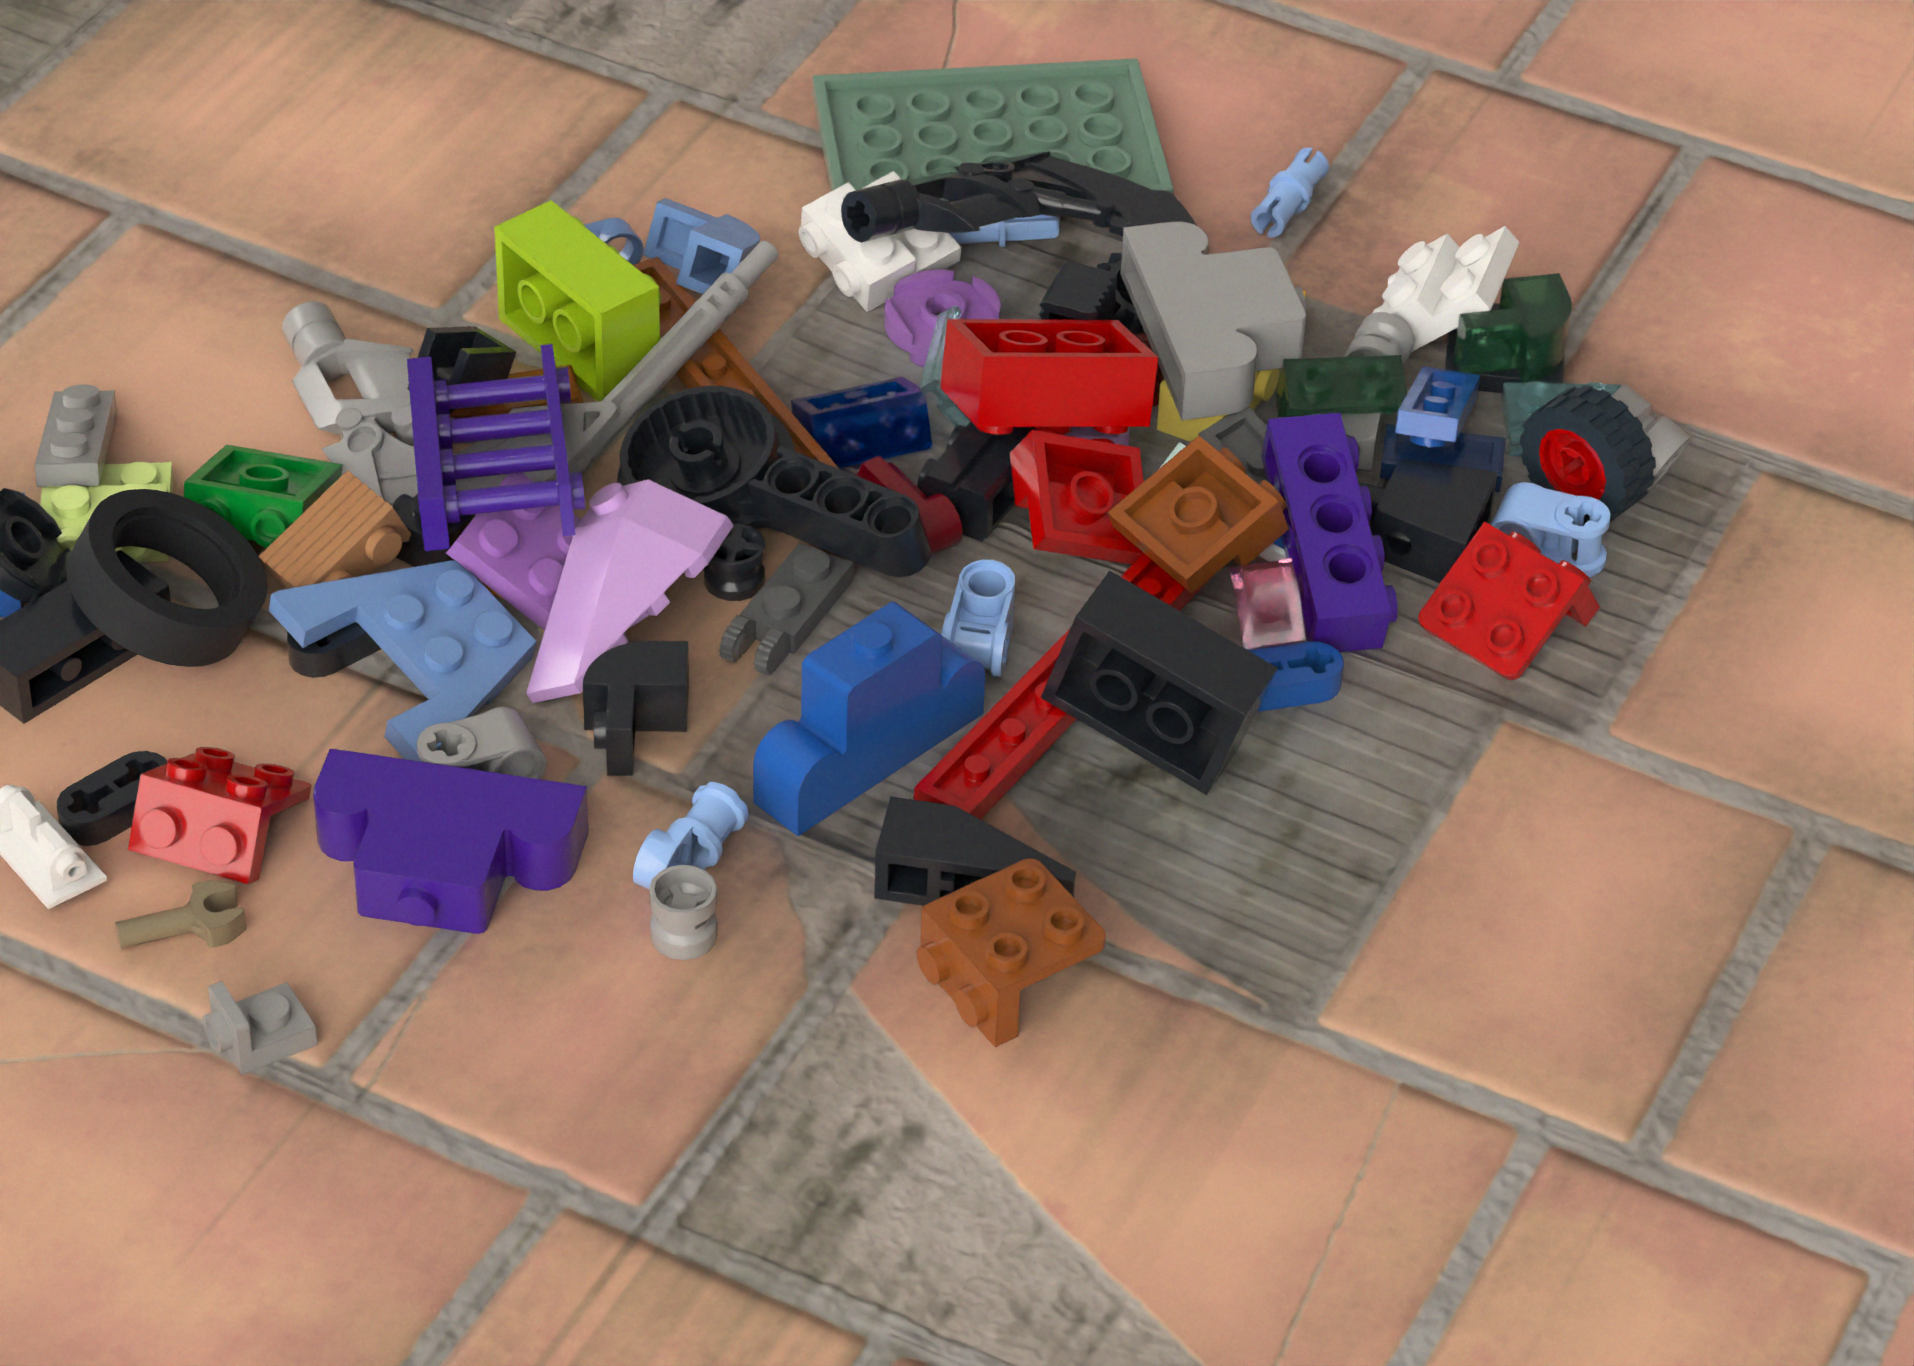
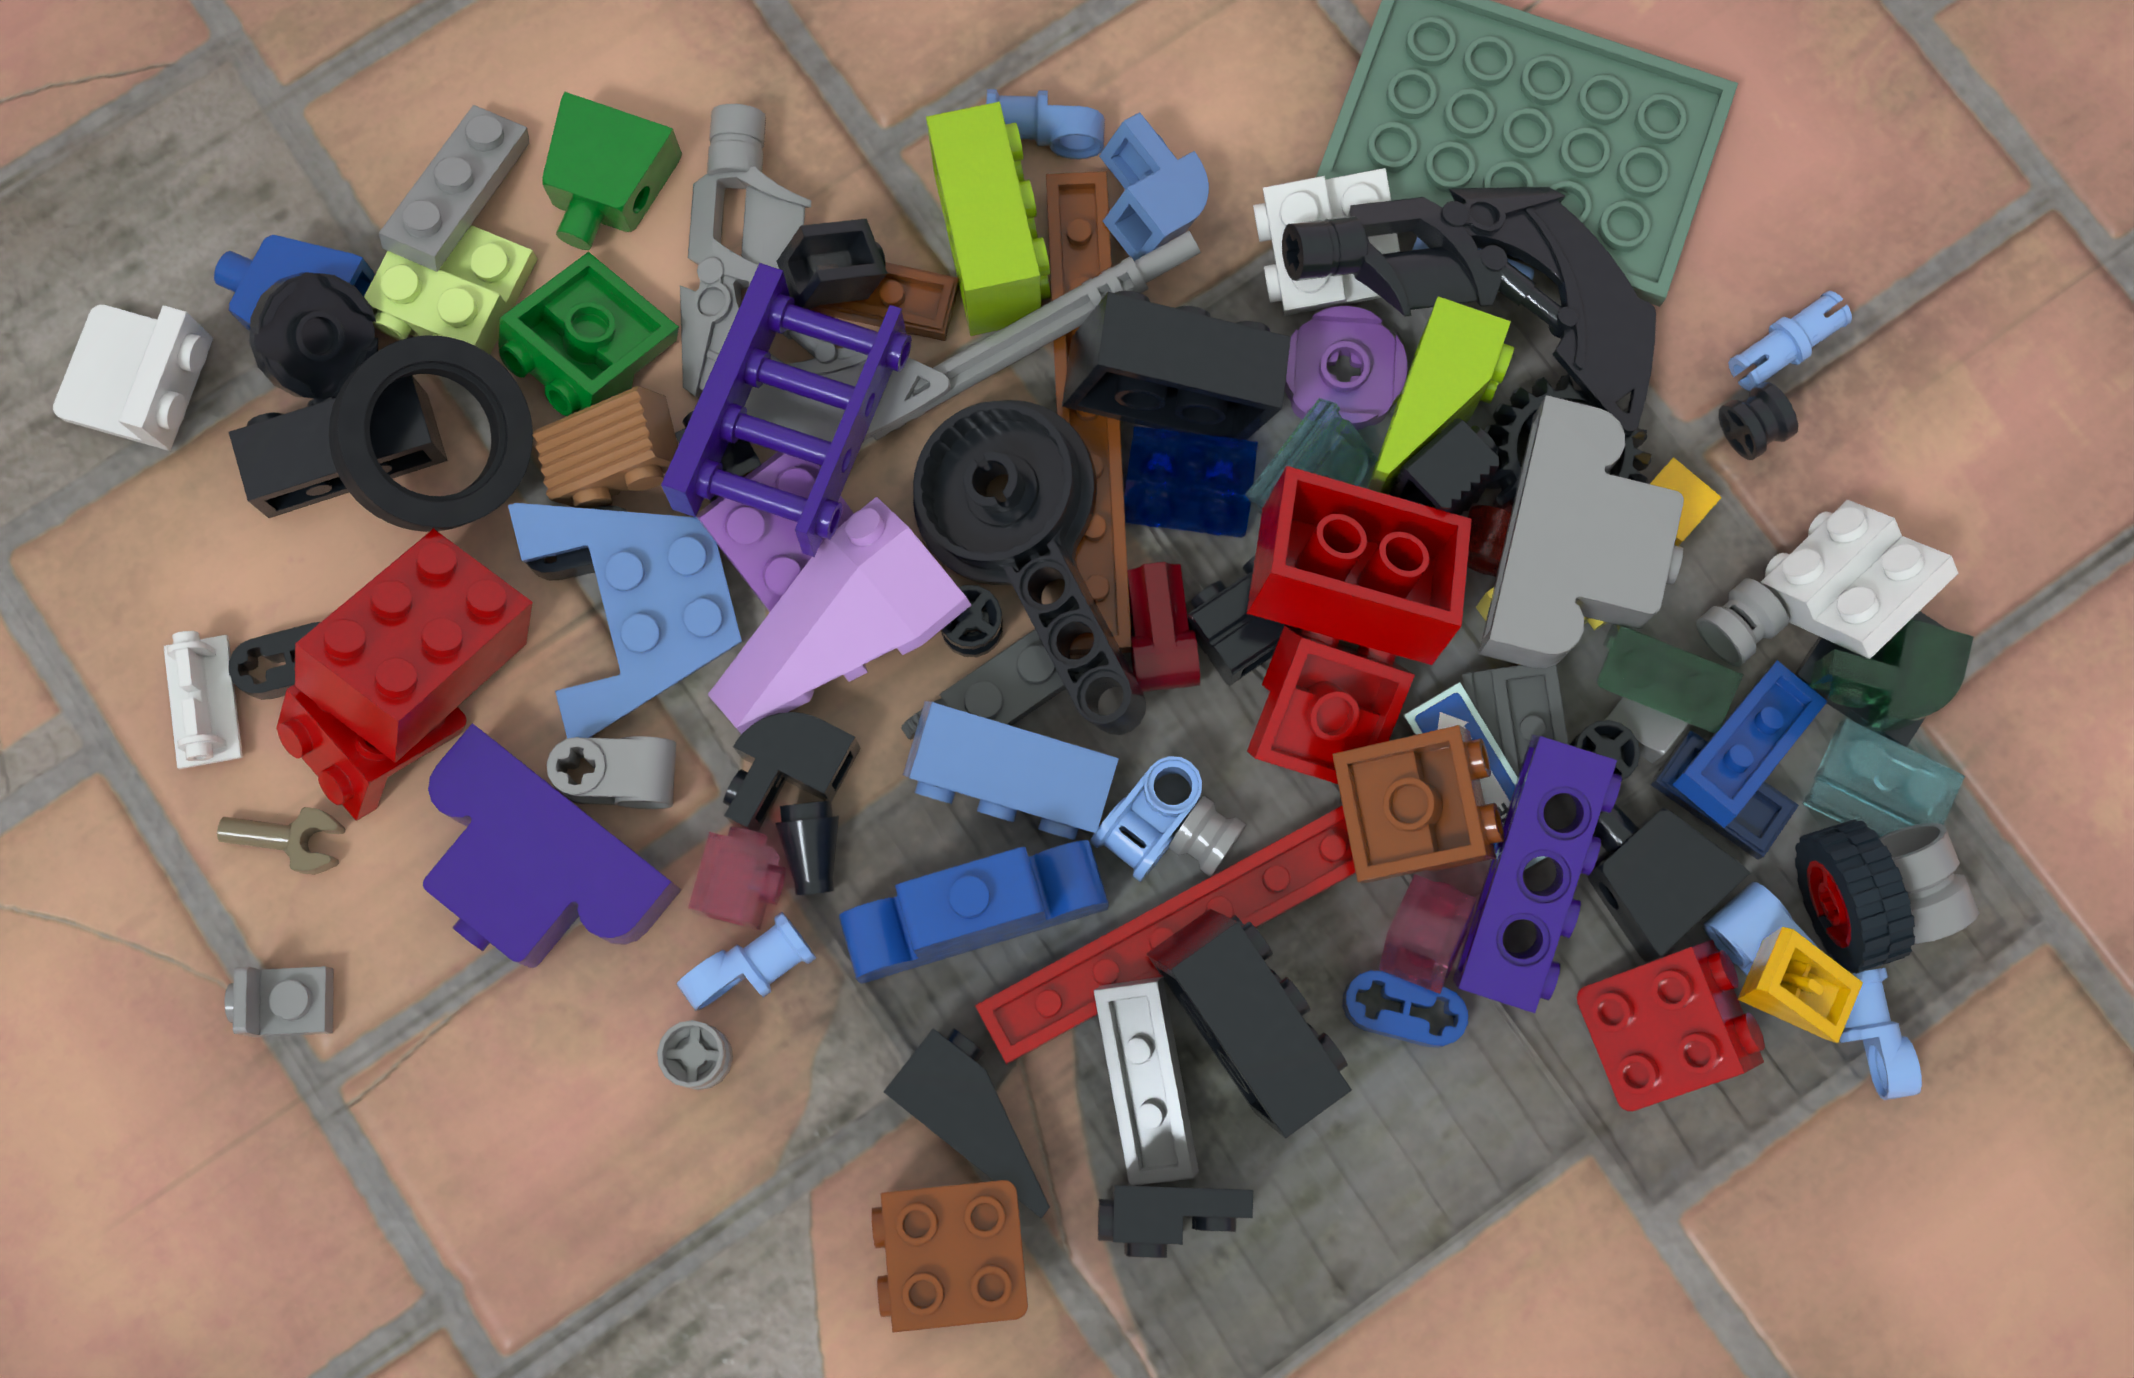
camera: 30 degrees right, 35 degrees up
none -> red brick [295,528,533,763]
none -> green torso [542,91,682,250]
none -> clear pink brick [688,826,786,931]
none -> black cone [775,800,839,895]
none -> medium blue brick [903,701,1119,840]
none -> black brick [1062,291,1291,448]
none -> plate [1094,977,1199,1186]
none -> black plate [1098,1185,1253,1258]
none -> light grey wheel [1168,795,1247,877]
none -> lime slope [1367,296,1514,495]
none -> black wheel [1718,382,1798,460]
none -> yellow slope [1737,927,1863,1043]
none -> light blue connector [1840,968,1922,1100]

